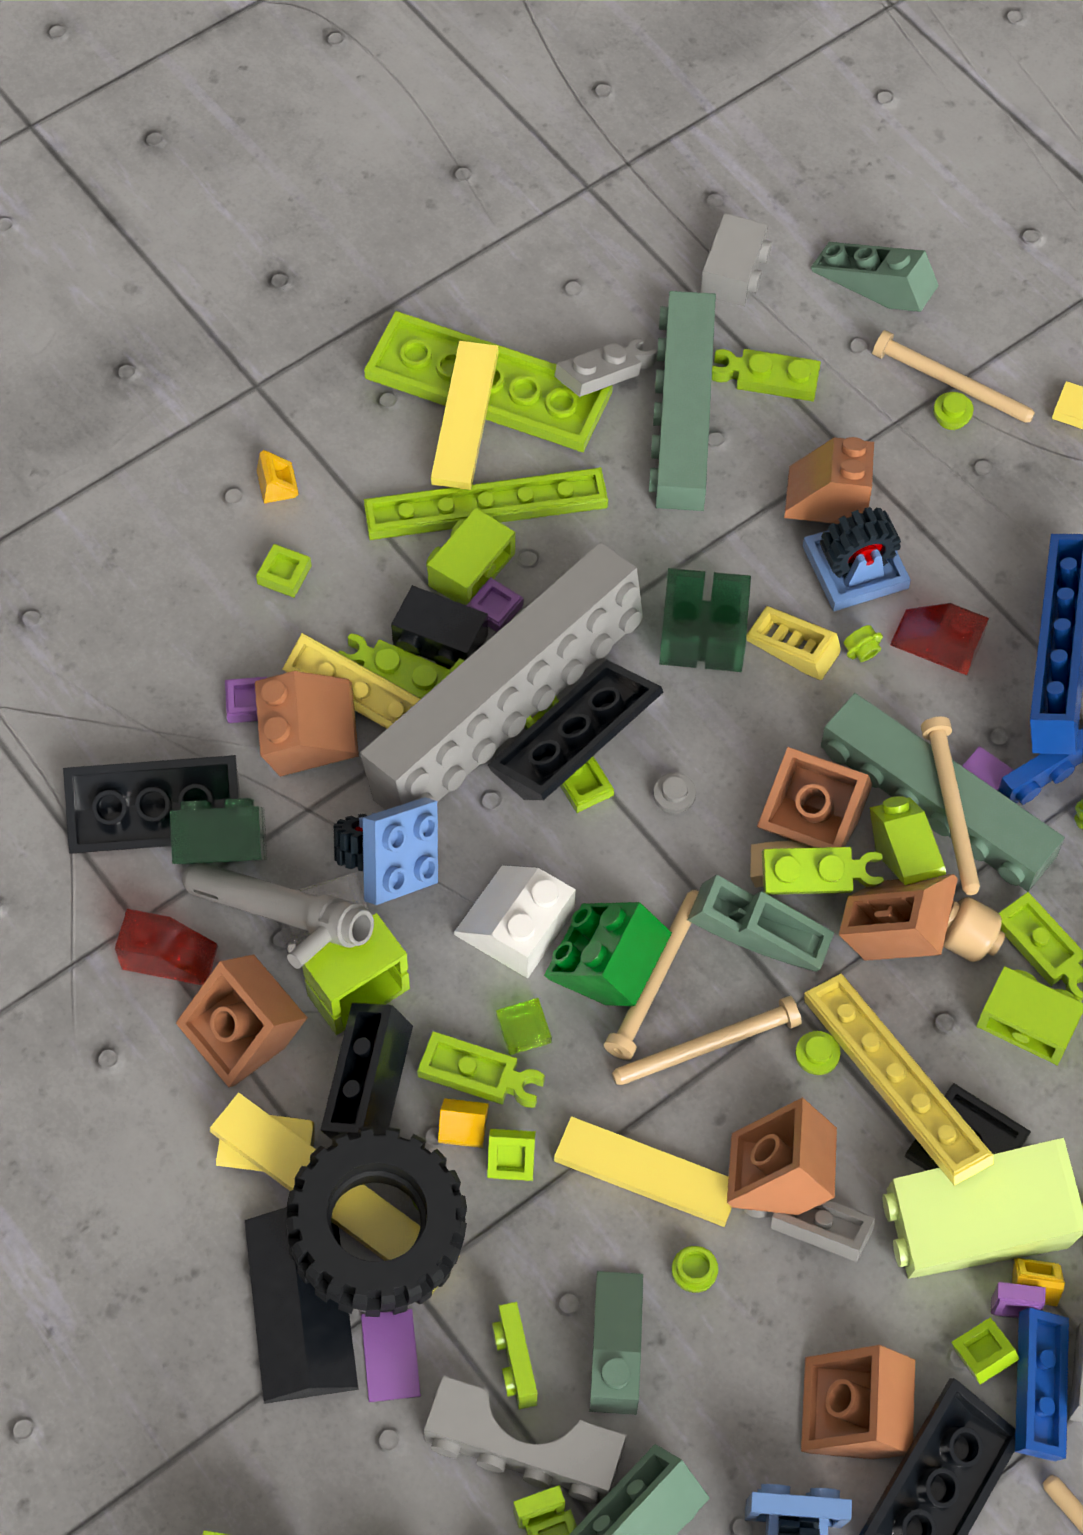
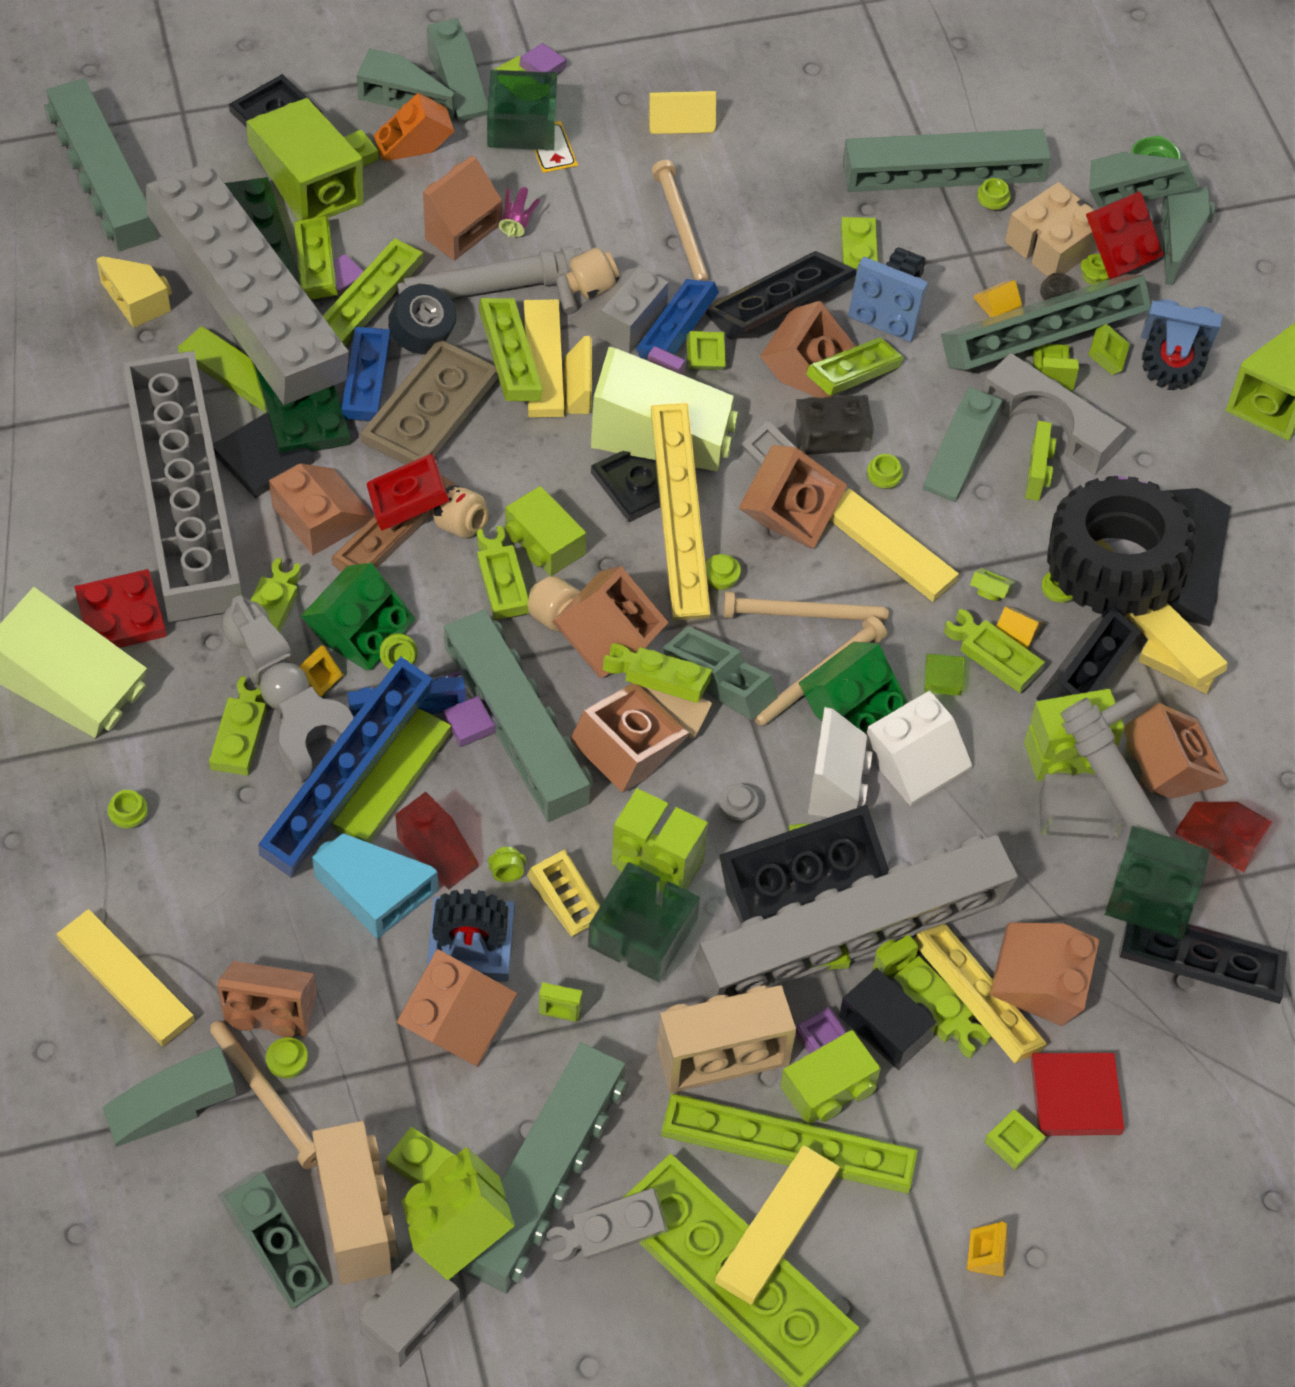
camera: 160 degrees left, 5 degrees down
medium lavender tile [225,677,267,723] -> none
medium blue plate [333,797,438,905] -> none
lime slope [869,796,946,885] -> none
tan bar [921,716,980,895] -> none
none -> sand green slope [103,1046,236,1147]
none -> nougat slope [217,961,317,1037]
none -> medium azure slope [312,833,438,939]
none -> tan brick [312,1121,398,1285]
none -> lime tile [333,708,452,843]
none -> lime piece [401,1147,515,1281]
none -> lime tile [539,982,583,1022]
none -> lime piece [612,788,708,898]
none -> tan brick [657,985,796,1093]
none -> clear smoke brick [794,395,874,455]
none -> lime tile [806,337,904,396]
none -> white slope [808,707,873,817]
none -> red tile [1030,1053,1124,1136]

